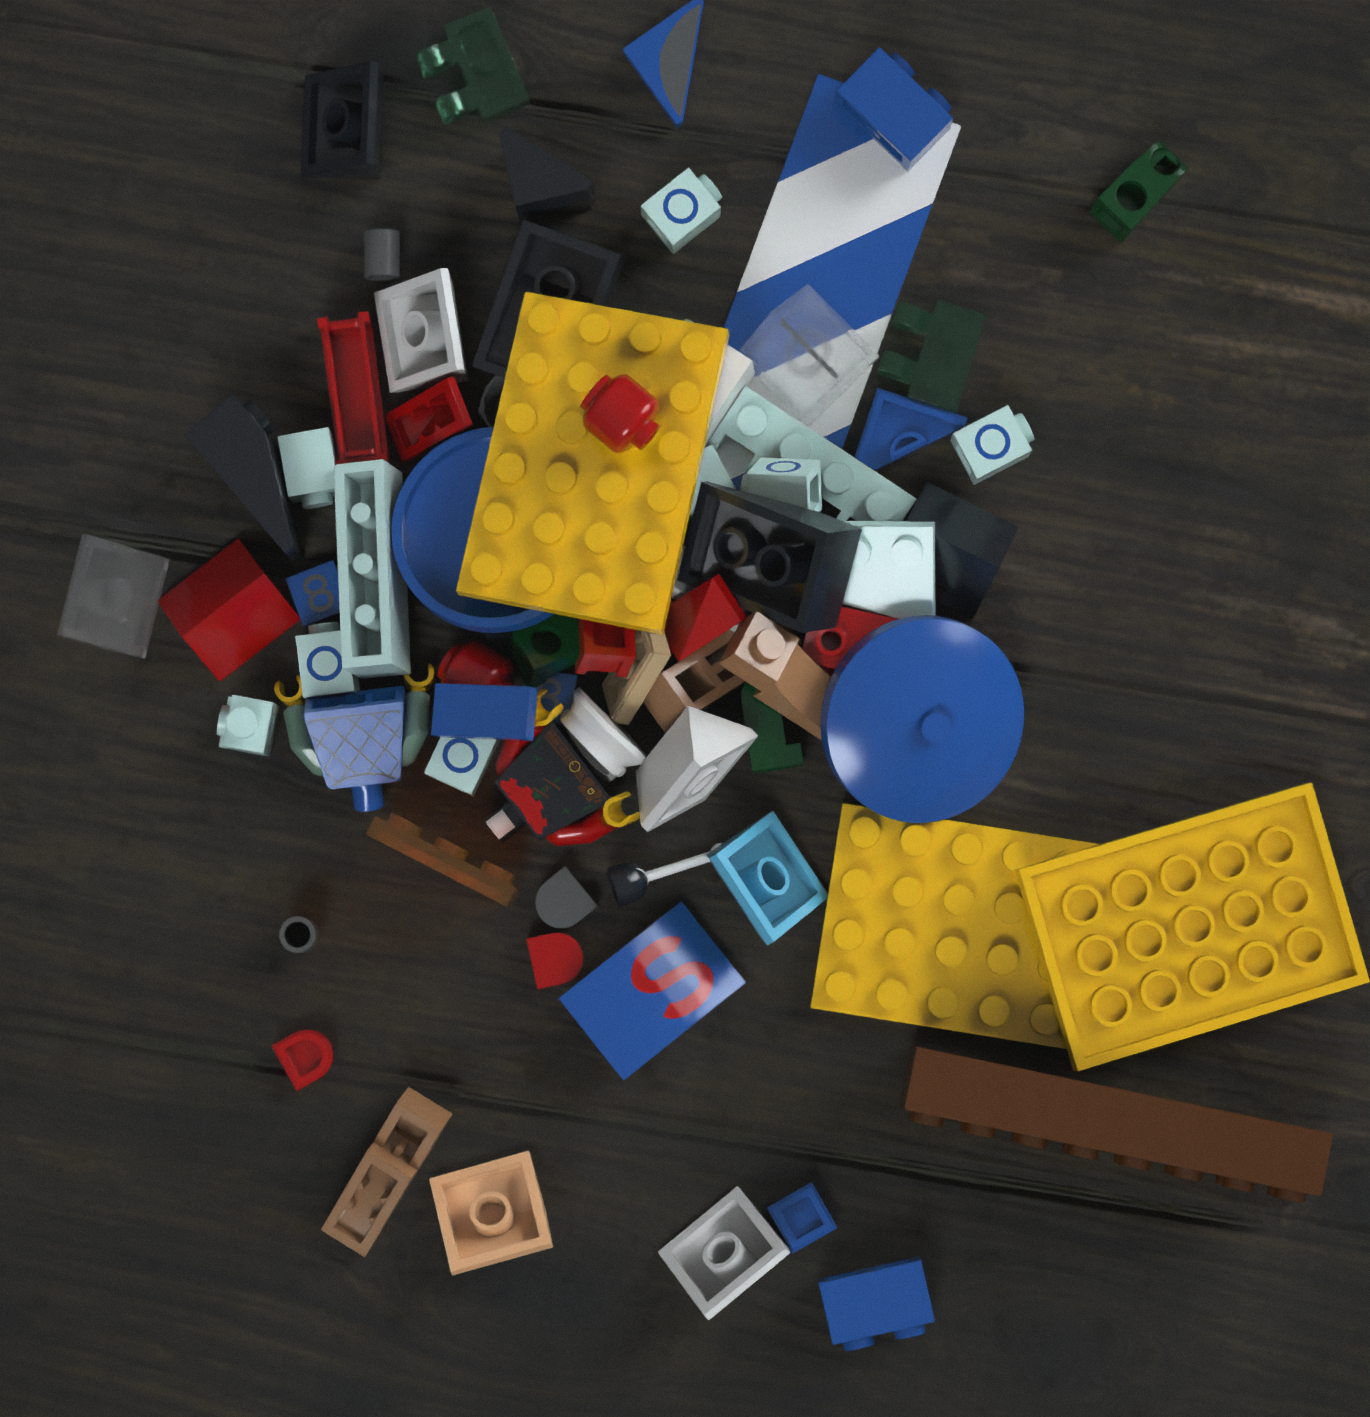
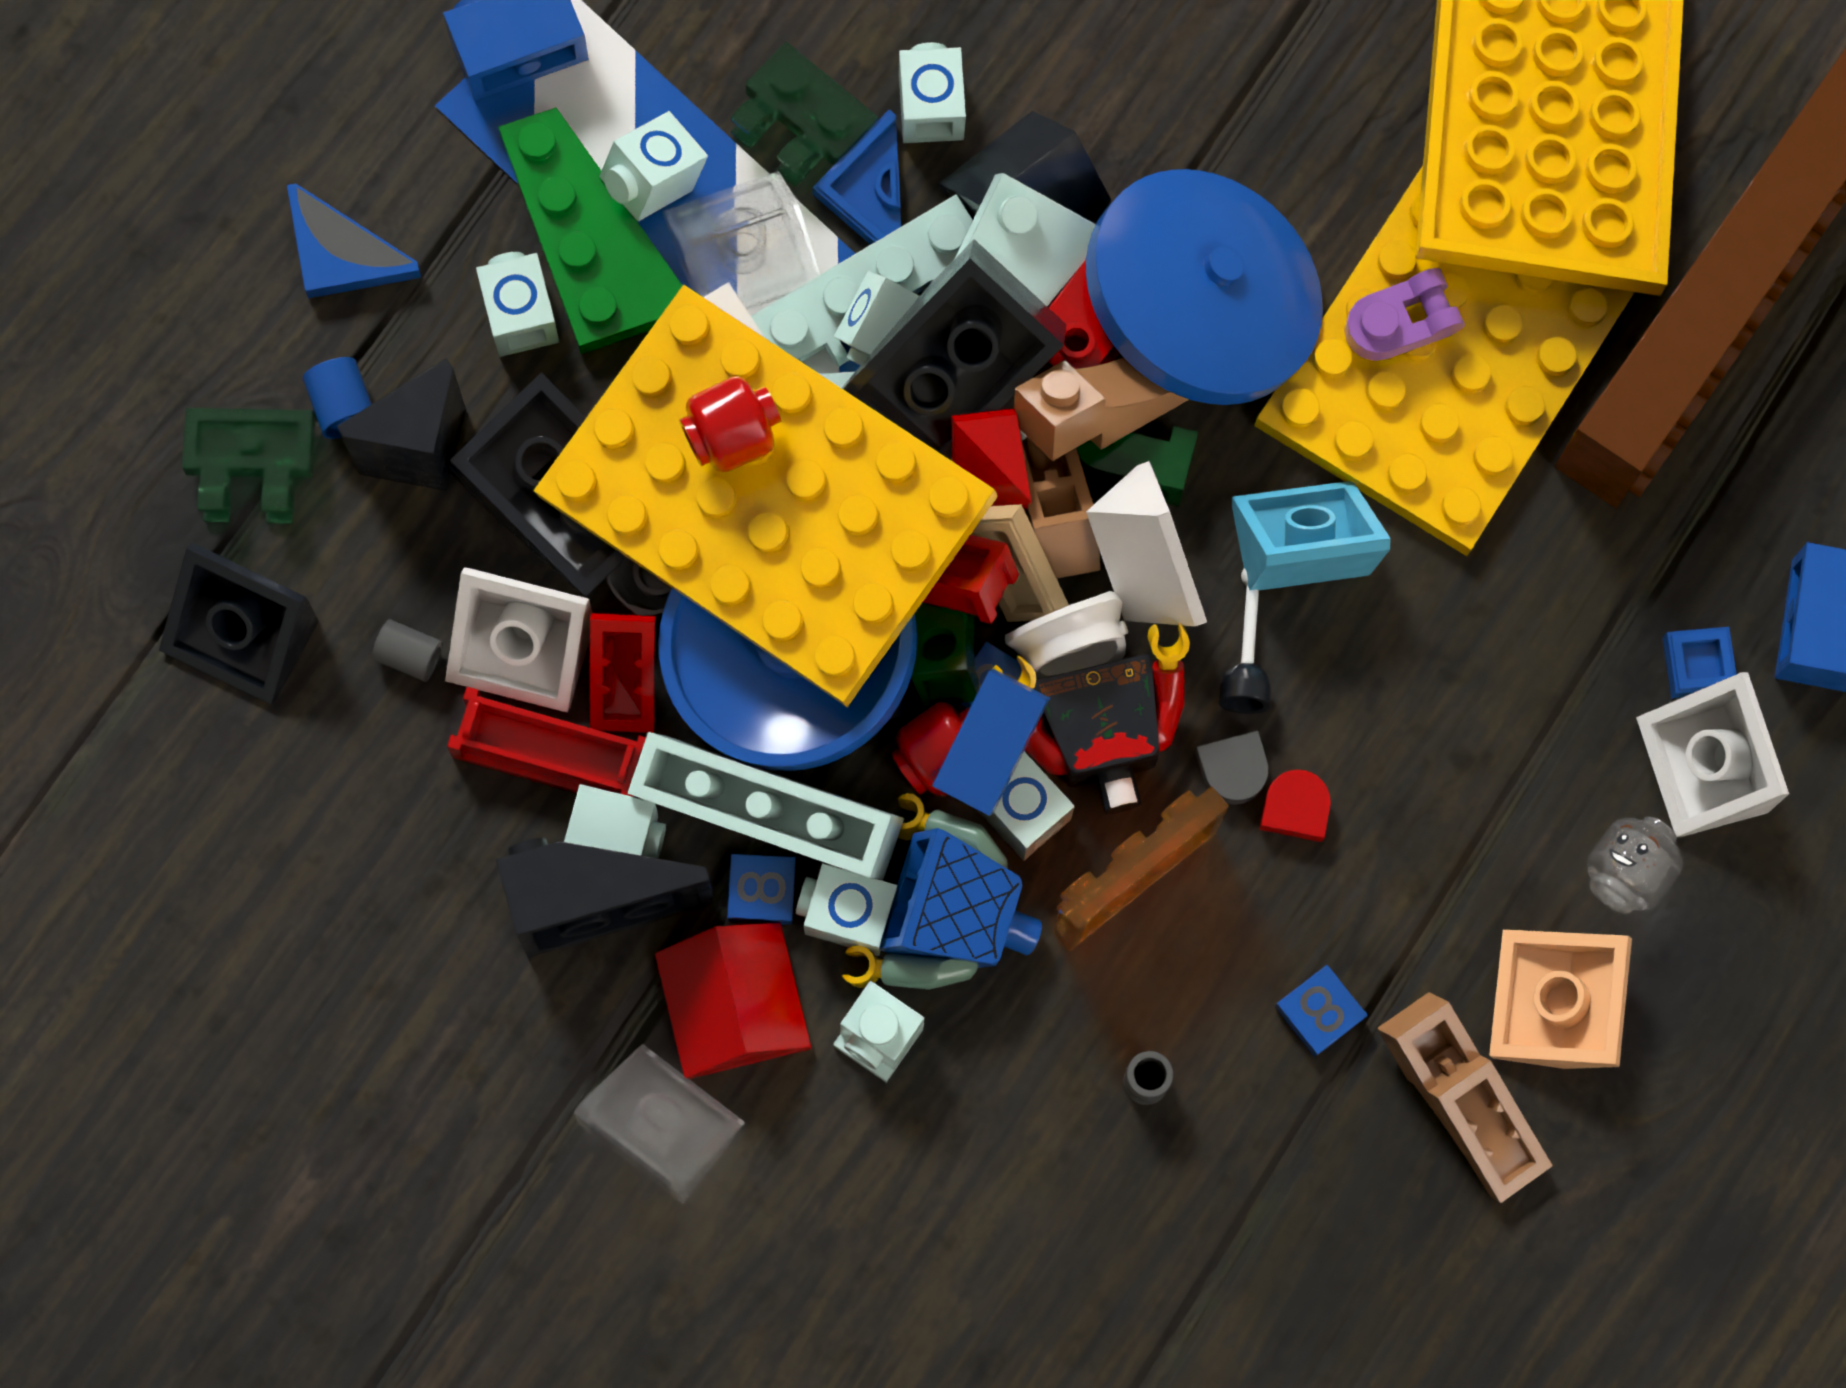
camera: 75 degrees left, 10 degrees down
red tile [271,1030,334,1091] -> none
blue slope [558,902,746,1081] -> none
none -> blue beam [302,357,372,439]
none -> green wing [498,107,683,354]
none -> light aqua brick [599,111,708,221]
none -> blue tile [1274,965,1368,1058]
none -> medium lavender plate [1344,268,1465,361]
none -> clear head [1586,816,1684,914]

